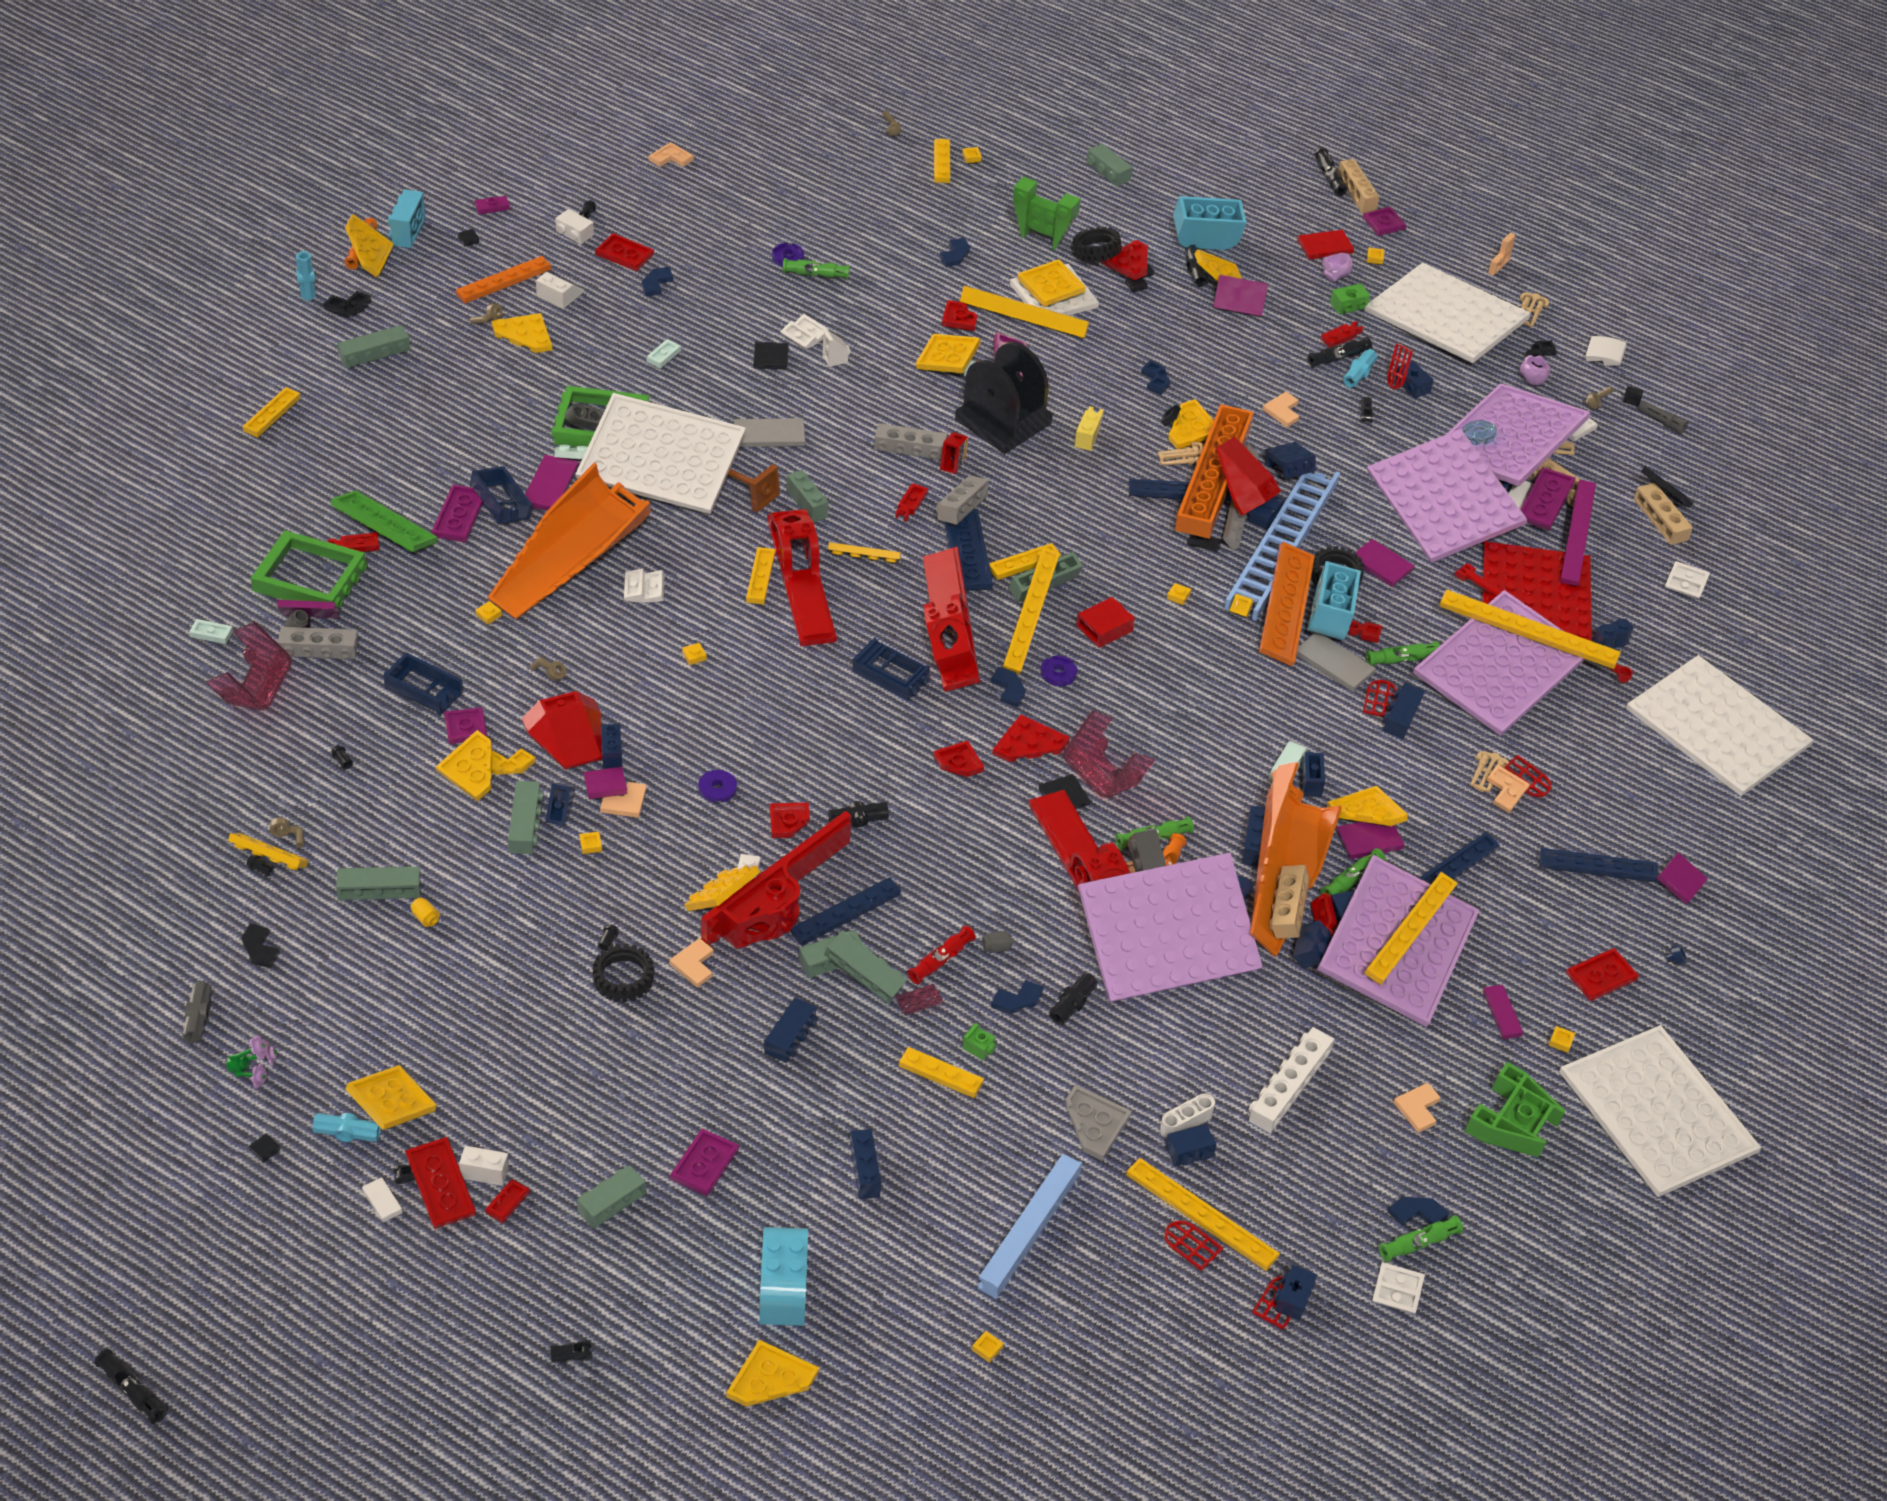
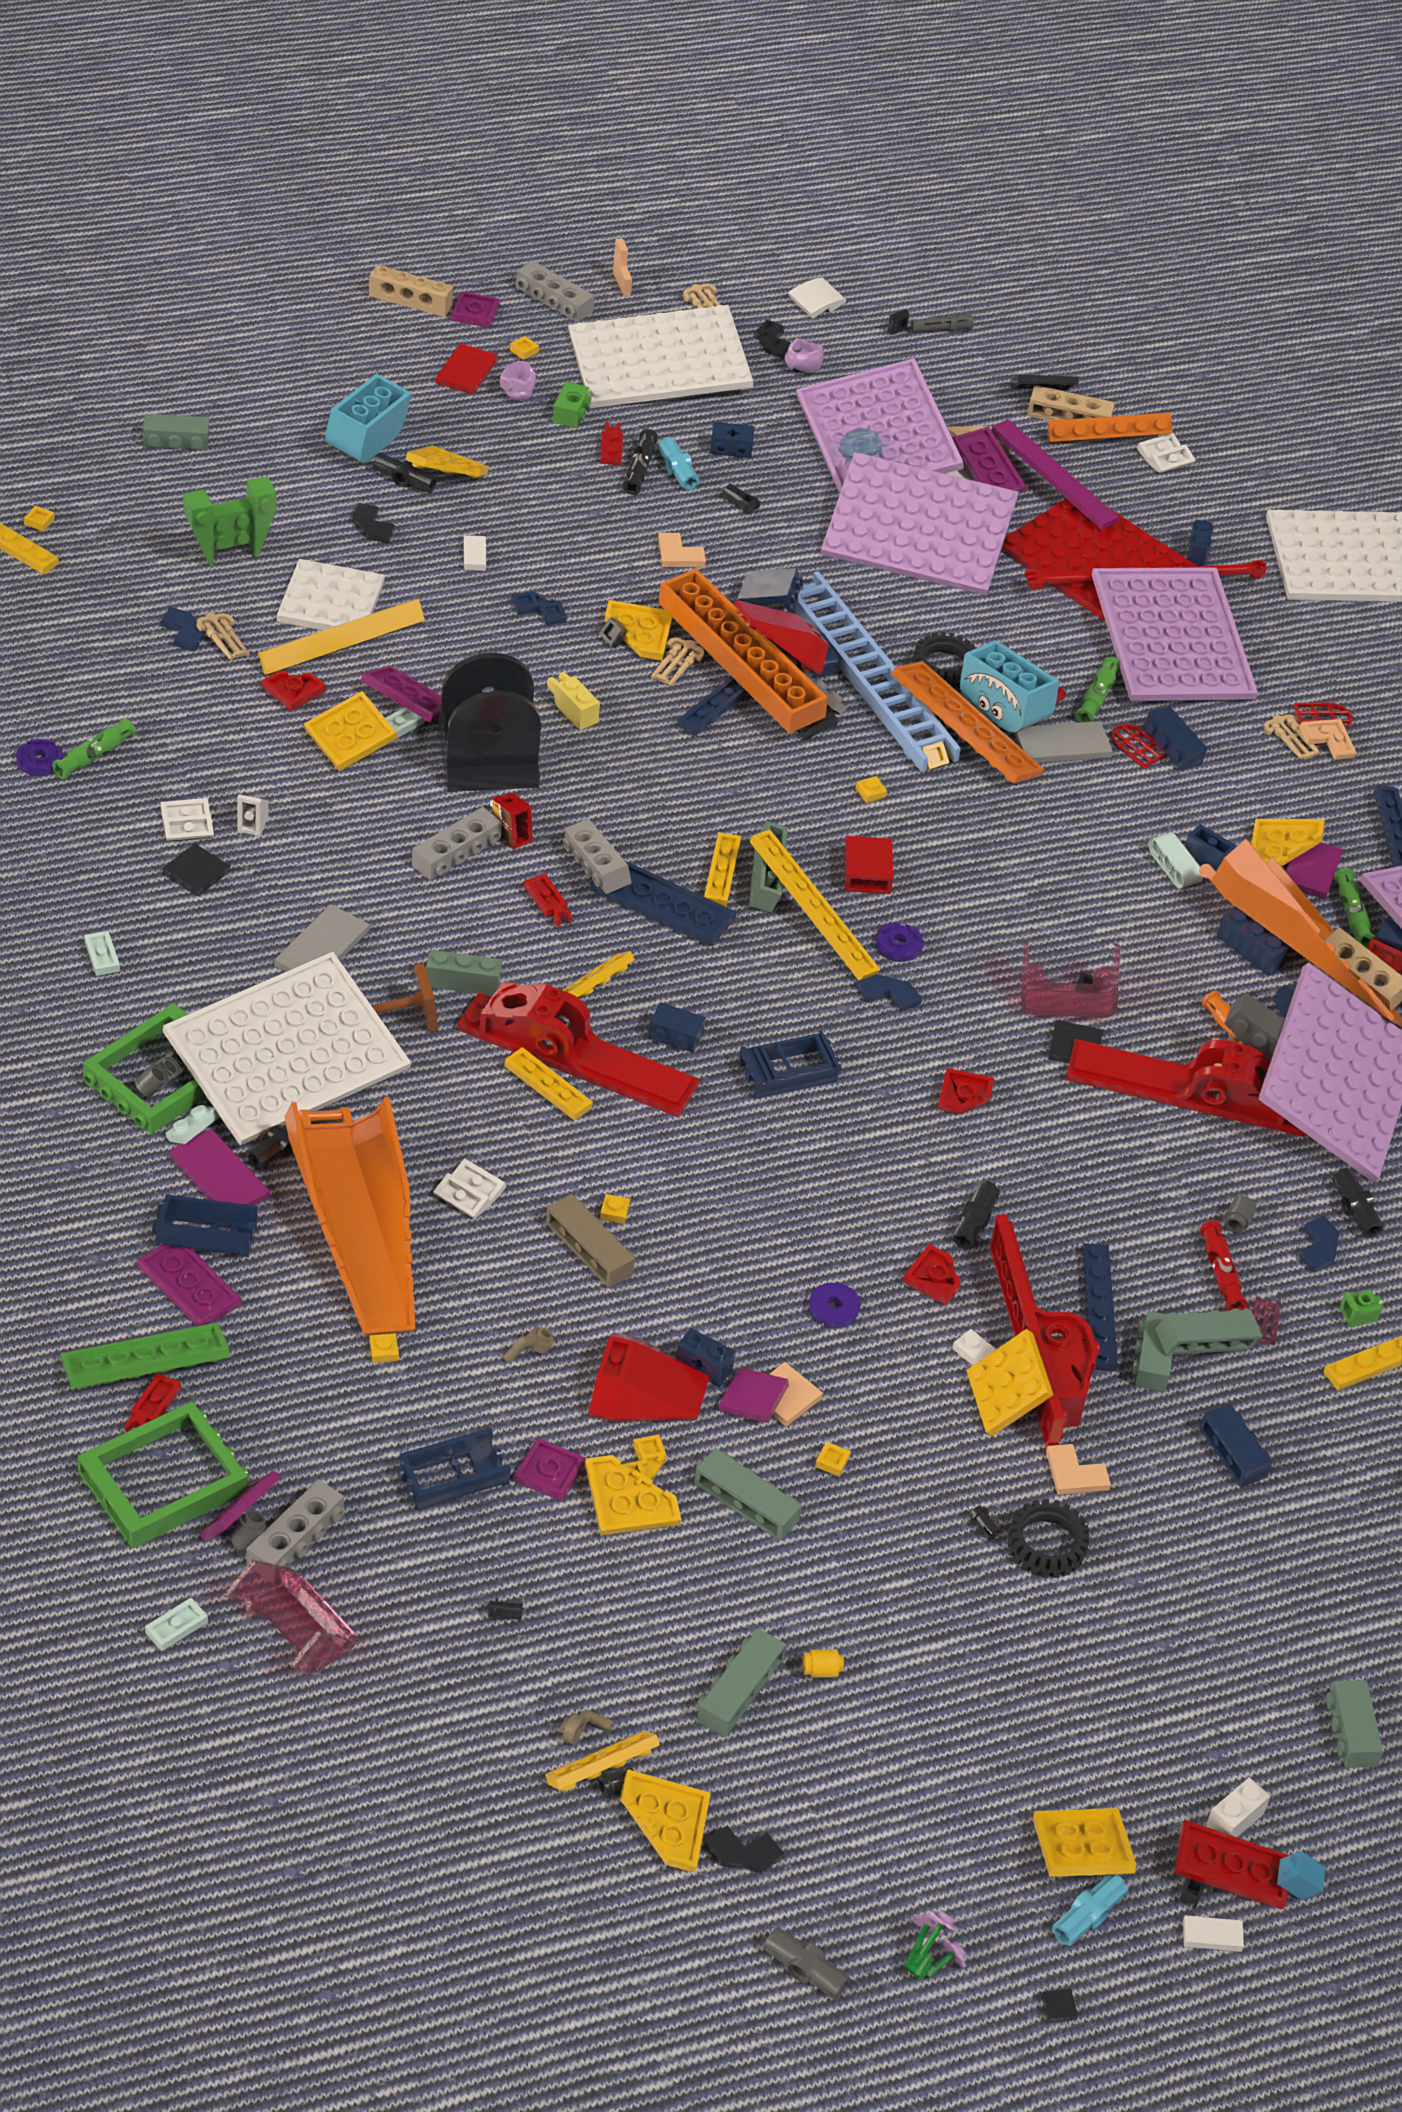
camera: 55 degrees left, 0 degrees up
red plate [485,1179,530,1223] -> none
dark blue slope [545,783,576,826] -> none
magenta tile [670,1128,739,1197] -> none
red piece [923,547,981,692] -> none
red plate [992,714,1070,762] -> none
yellow plate [1017,259,1086,306] -> none
black tyre [1073,227,1122,262] -> none
red plate [1101,240,1148,280] -> none
bright green piece [1115,816,1194,851] -> none
magenta tile [1213,275,1268,317] -> none
black piece [1315,148,1348,196] -> none
magenta tile [1355,539,1415,587] -> none
red window [1387,343,1413,390] -> none
yellow plate [1439,589,1621,669] -> none
dark tan plate [1586,386,1614,410] -> none
none -> tan piece [196,613,250,660]
none -> white tile [464,536,486,571]
none -> light grey brick [516,261,595,322]
none -> dark tan brick [546,1194,635,1288]
none -> yellow plate [620,1770,711,1873]
none -> dark blue brick [648,1002,706,1053]
none -> orange plate [1047,412,1172,442]
none -> dark azure brick [1277,1851,1325,1900]

